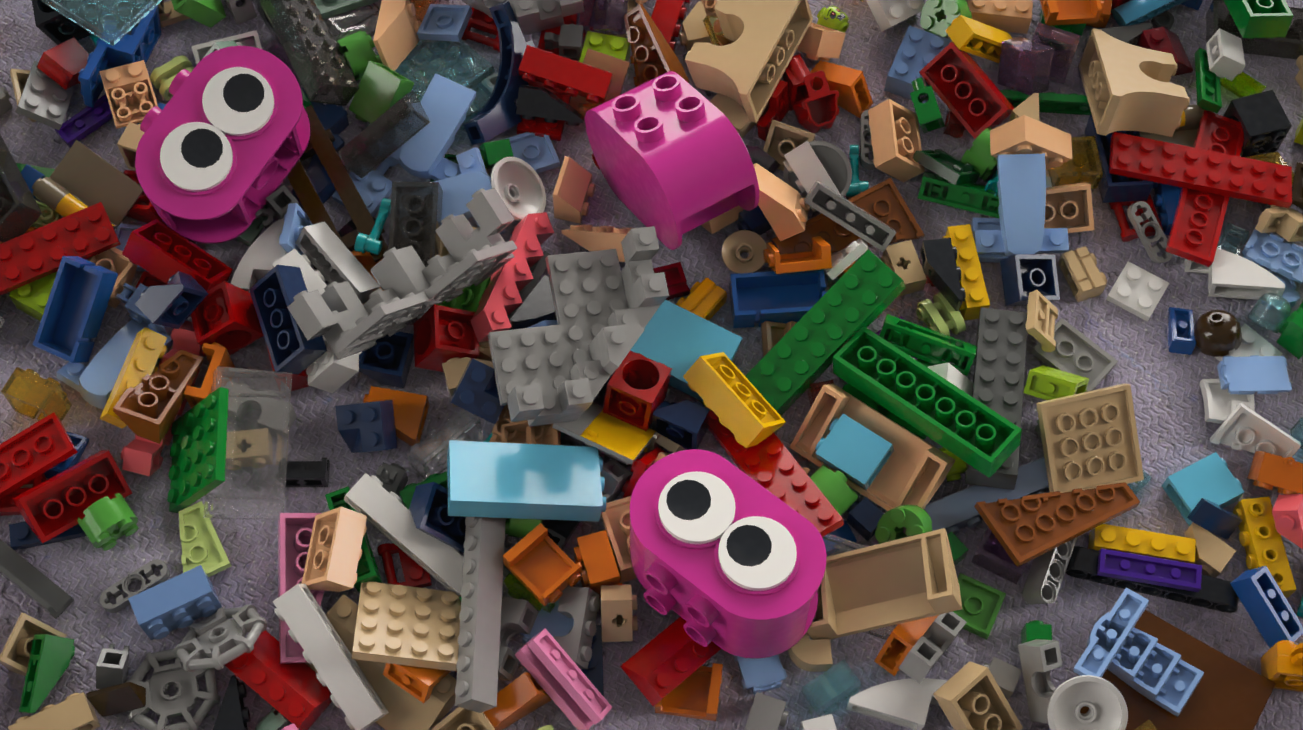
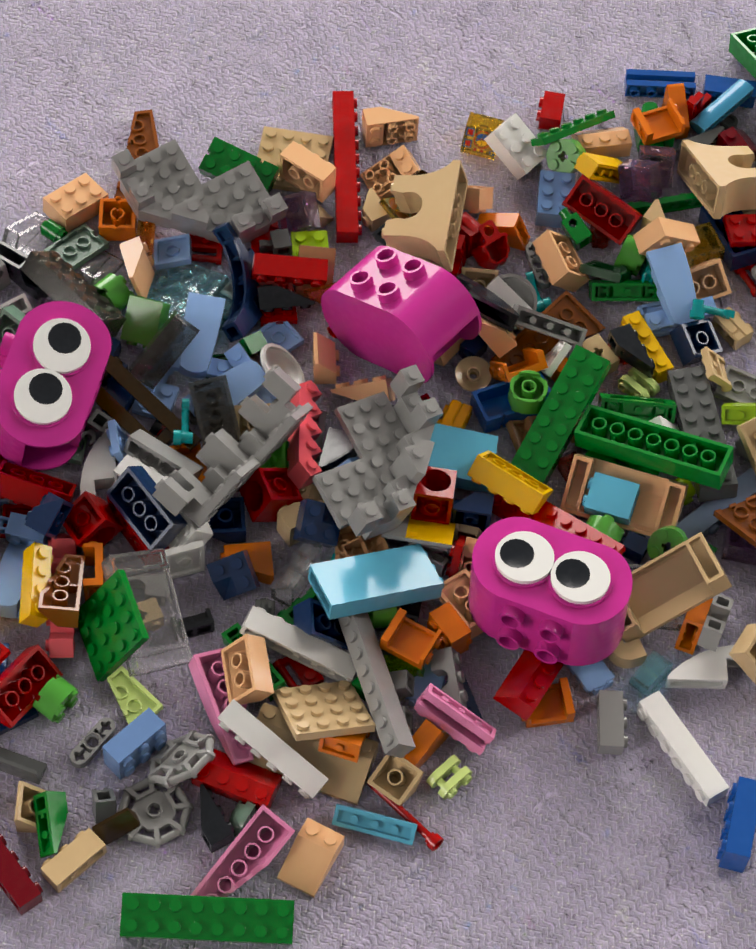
camera: 20 degrees left, 5 degrees down
tan brick [601,585,638,642] -> none
dark orange wedge [624,4,690,87] -> none
lime head [817,5,849,33] -> none
bright green tile [953,573,1006,640] -> none
none -> white plate [164,540,205,580]
none -> black slope [457,273,520,332]
none -> bright green brick [508,370,548,414]
none -> teal brick [689,299,735,320]

